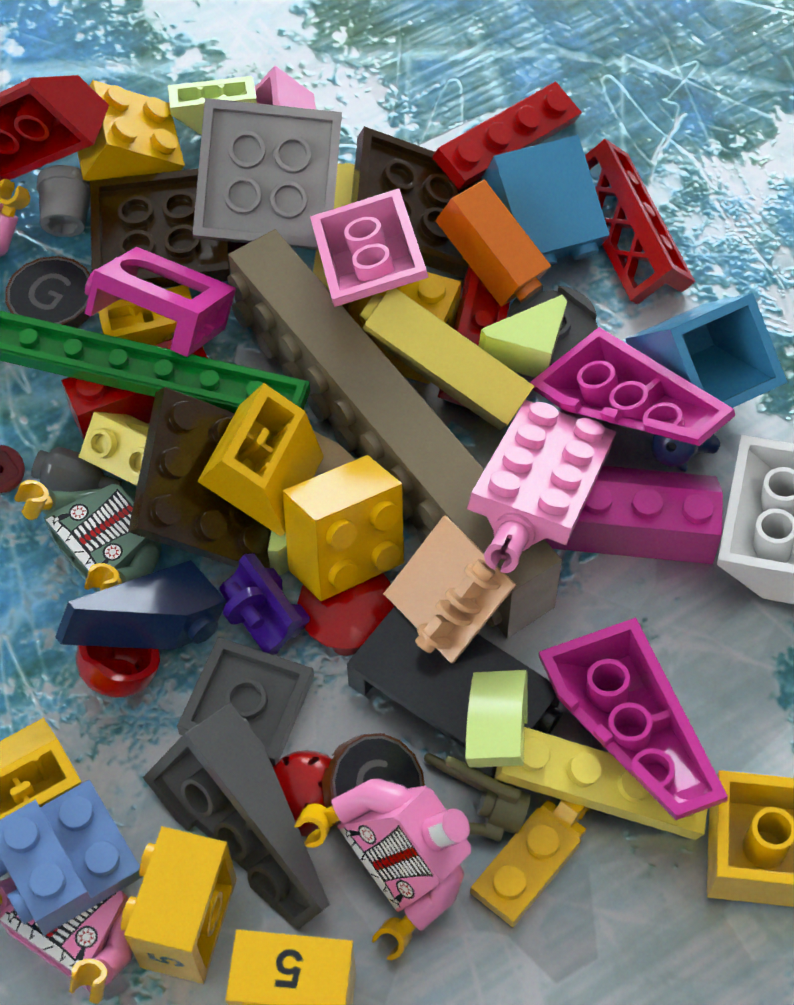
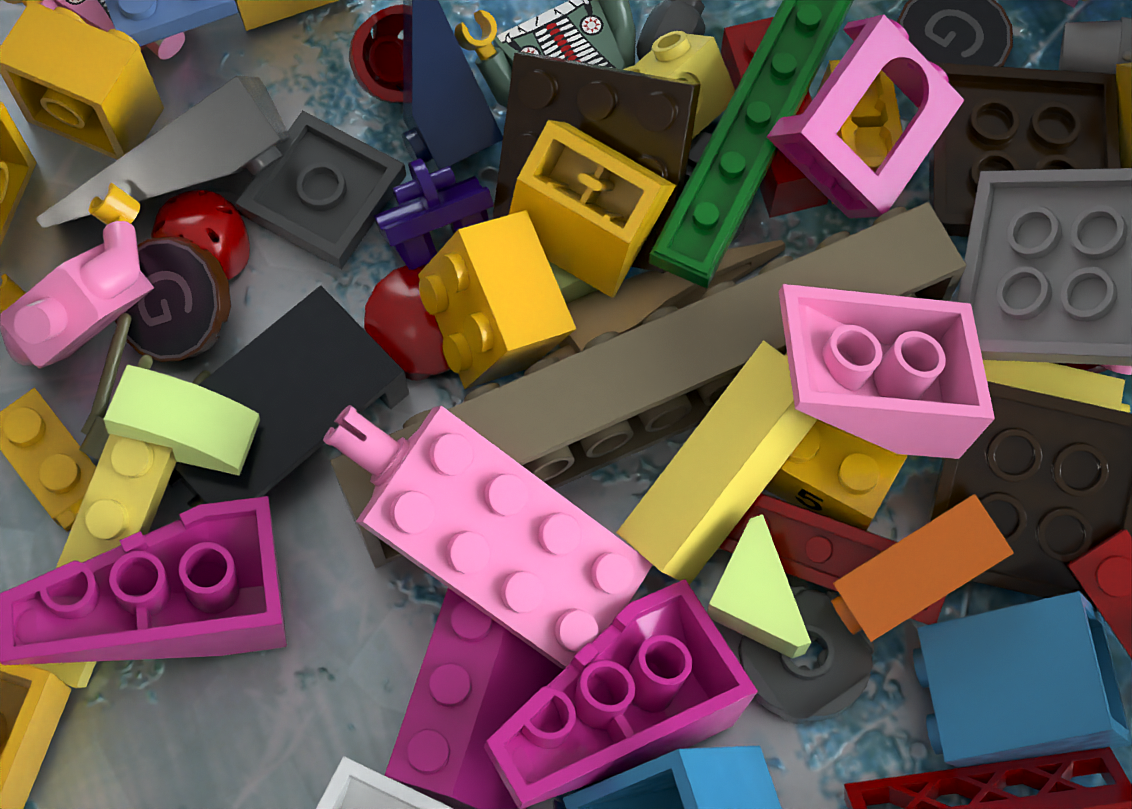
camera: 100 degrees right, 10 degrees up
light nougat hinge [384,516,516,663] -> none

